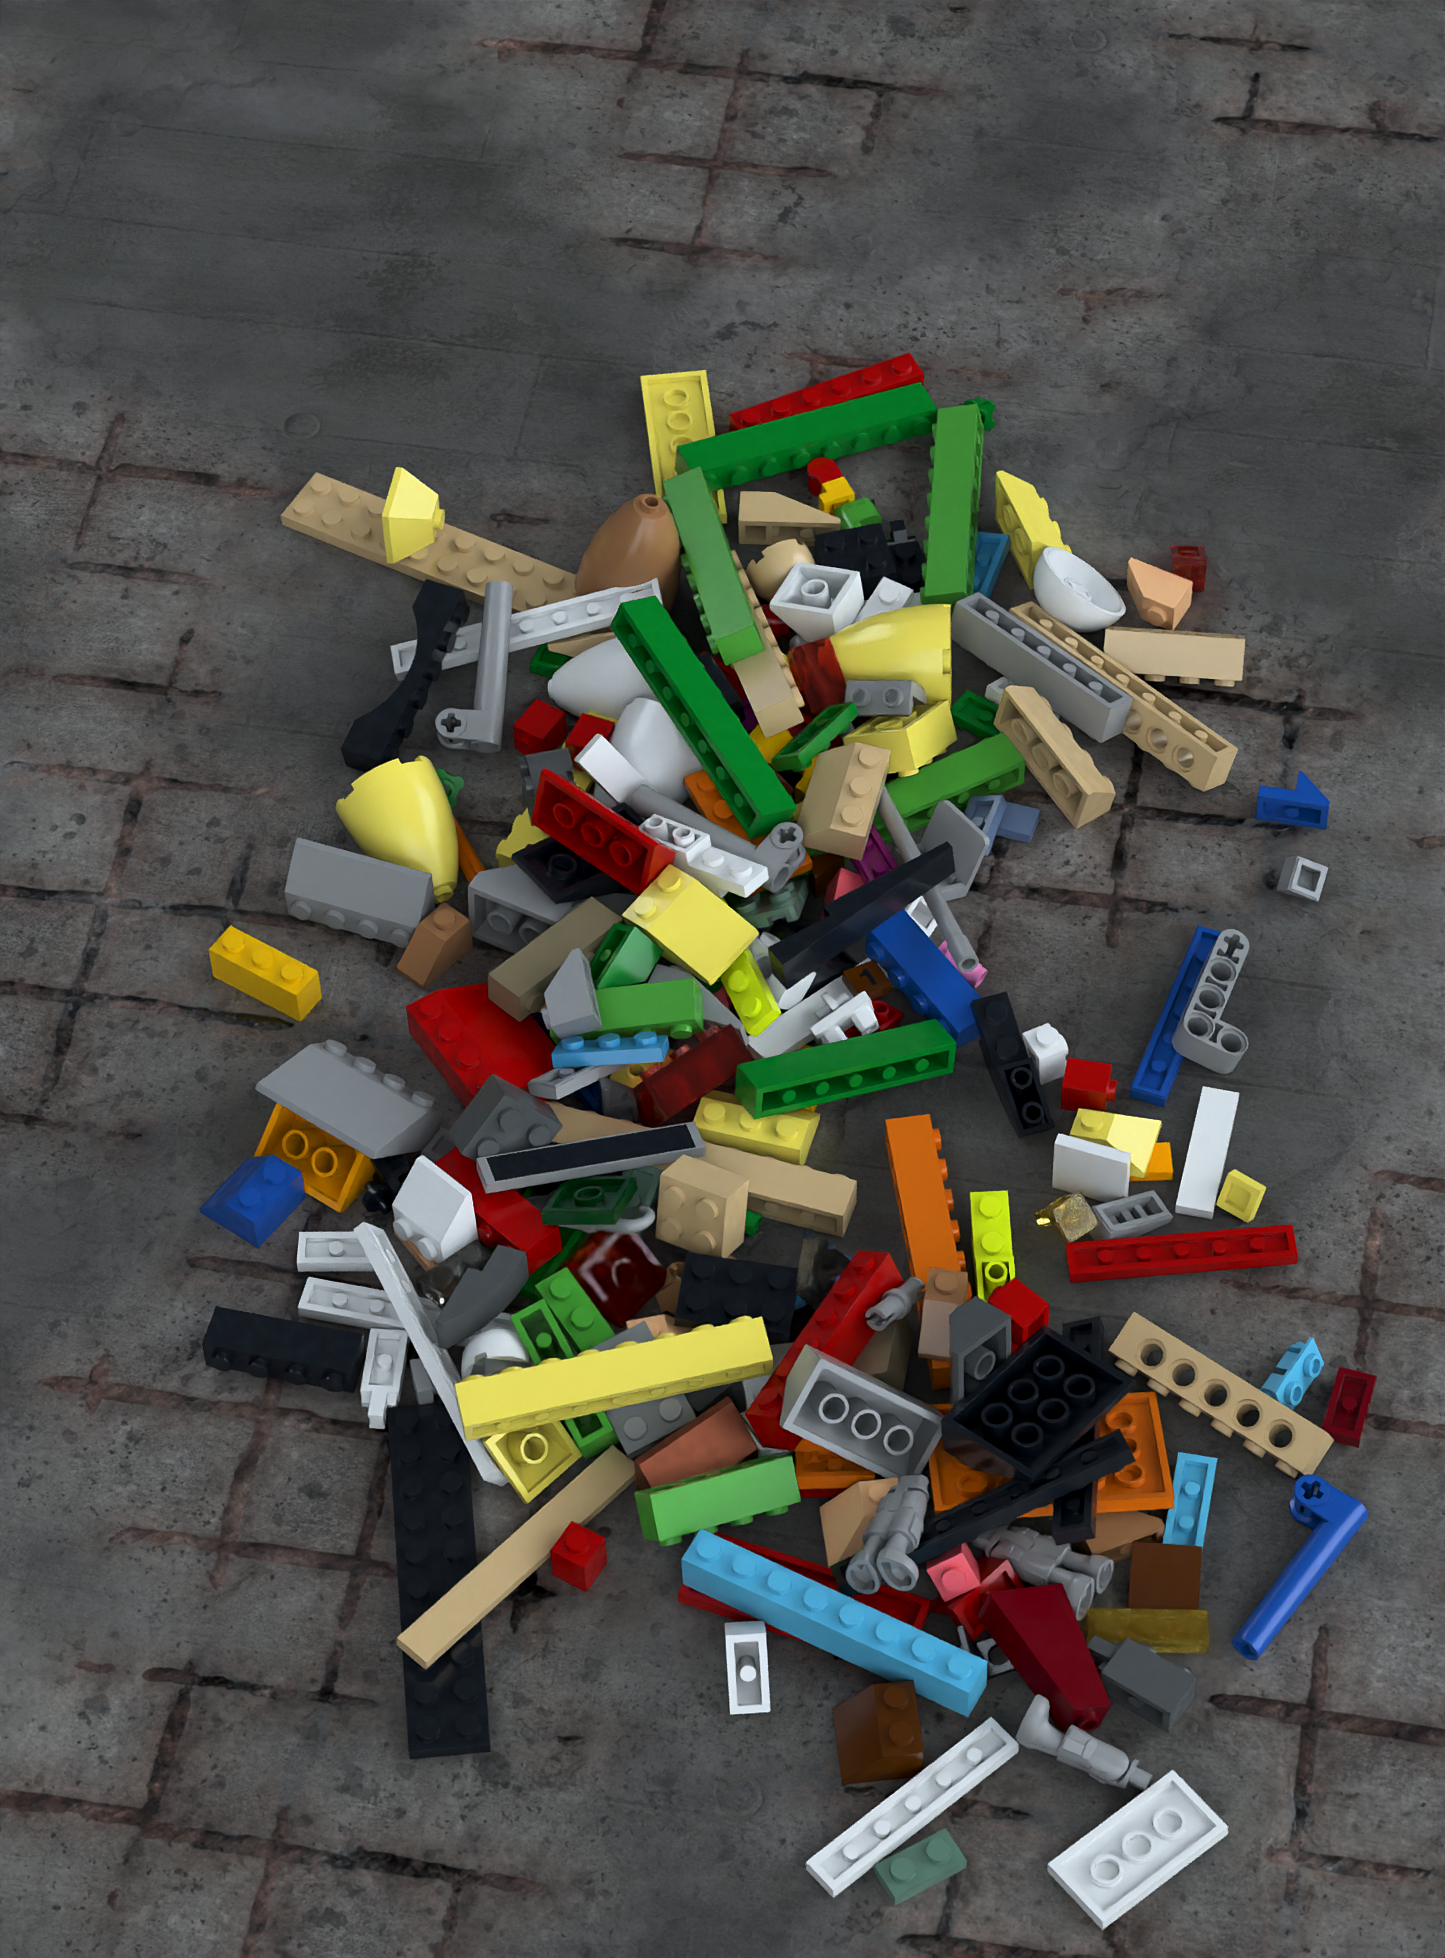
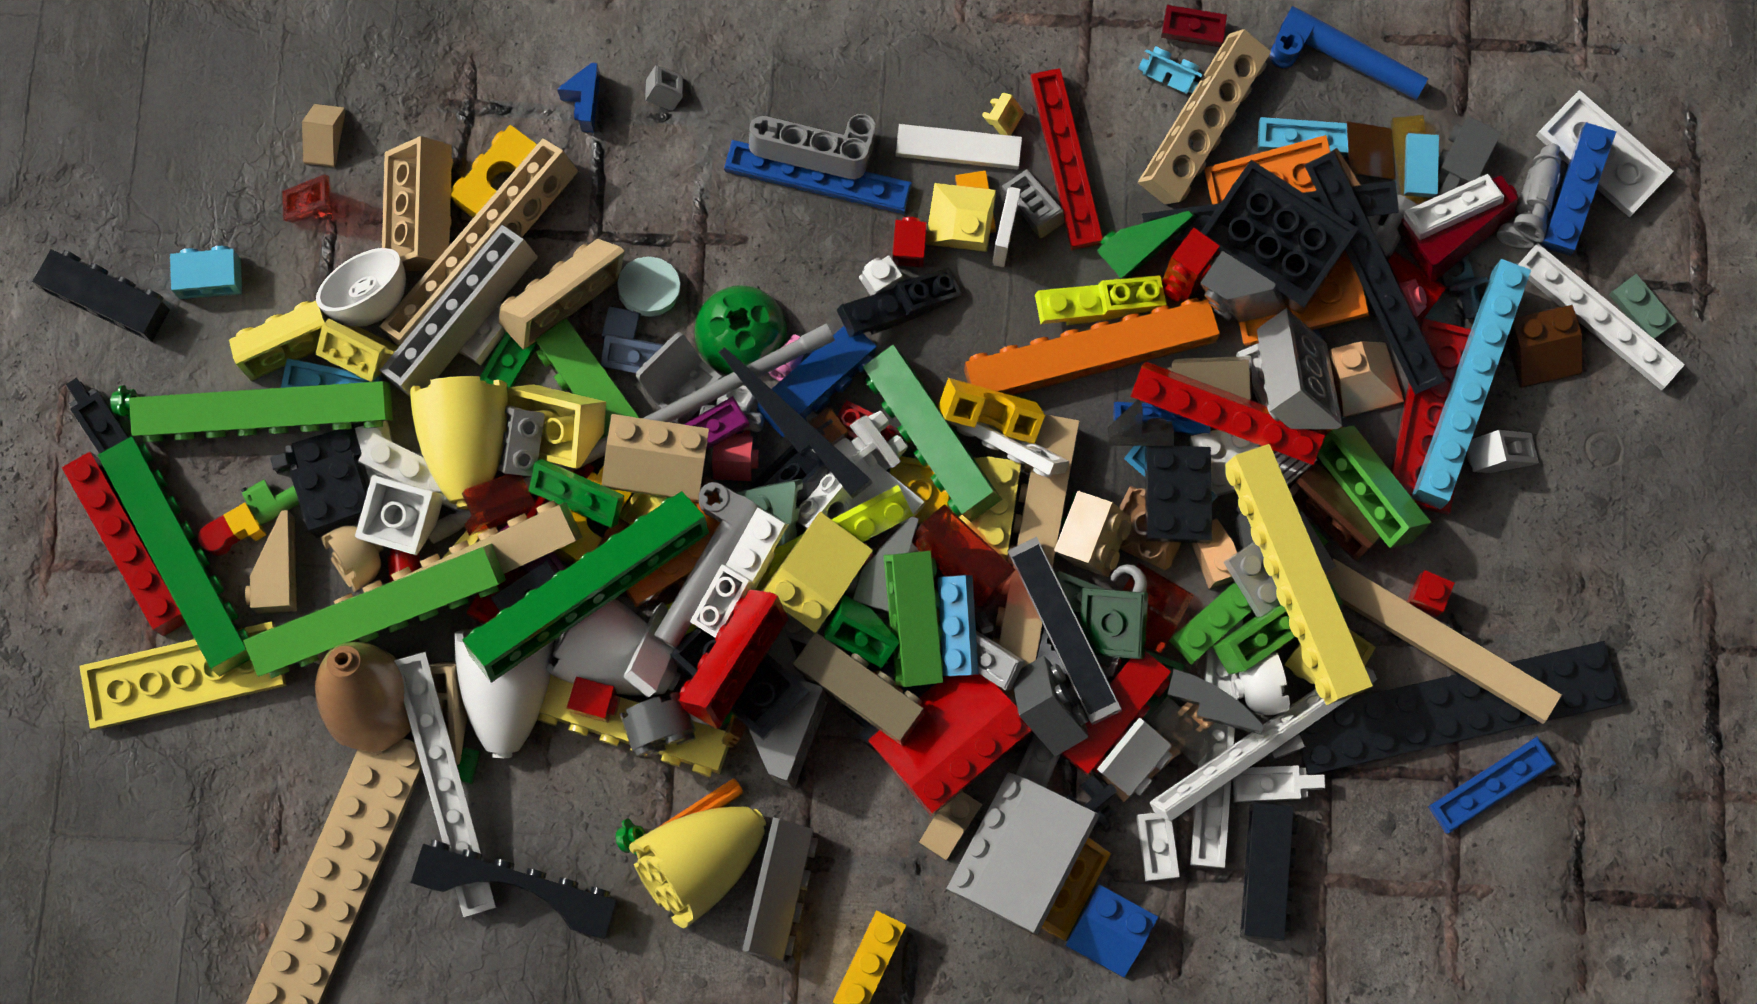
camera: 100 degrees left, 25 degrees up
light yellow slope [382,467,445,564] -> none
medium nougat slope [397,902,473,990] -> none
light grey axle [435,581,513,753] -> none
red brick [513,699,567,755] -> none
light grey slope [541,948,603,1040] -> none
light grey piece [846,1475,929,1594] -> none
light grey pin [865,1277,926,1331] -> none
medium nougat slope [918,1267,968,1362] -> none
clear yellow bracket [1034,1192,1098,1243] -> none
light nougat slope [1127,558,1193,630] -> none
none -> black brick [32,249,170,342]
none -> black hinge [66,377,129,454]
none -> medium azure brick [170,246,242,299]
none -> tan slope [302,104,346,167]
none -> light yellow bracket [316,319,399,382]
none -> yellow arch [451,125,537,218]
none -> light aqua tile [617,257,680,317]
none -> green piece [694,285,788,375]
none -> tan slope [919,791,982,860]
none -> yellow arch [938,378,1045,444]
none -> white plate [949,421,1070,477]
none -> green slope [1097,211,1198,279]
none -> medium azure tile [1404,133,1439,198]
none -> white tile [1404,174,1504,240]
none -> blue tile [1428,737,1556,834]
none -> blue brick [1541,122,1617,256]

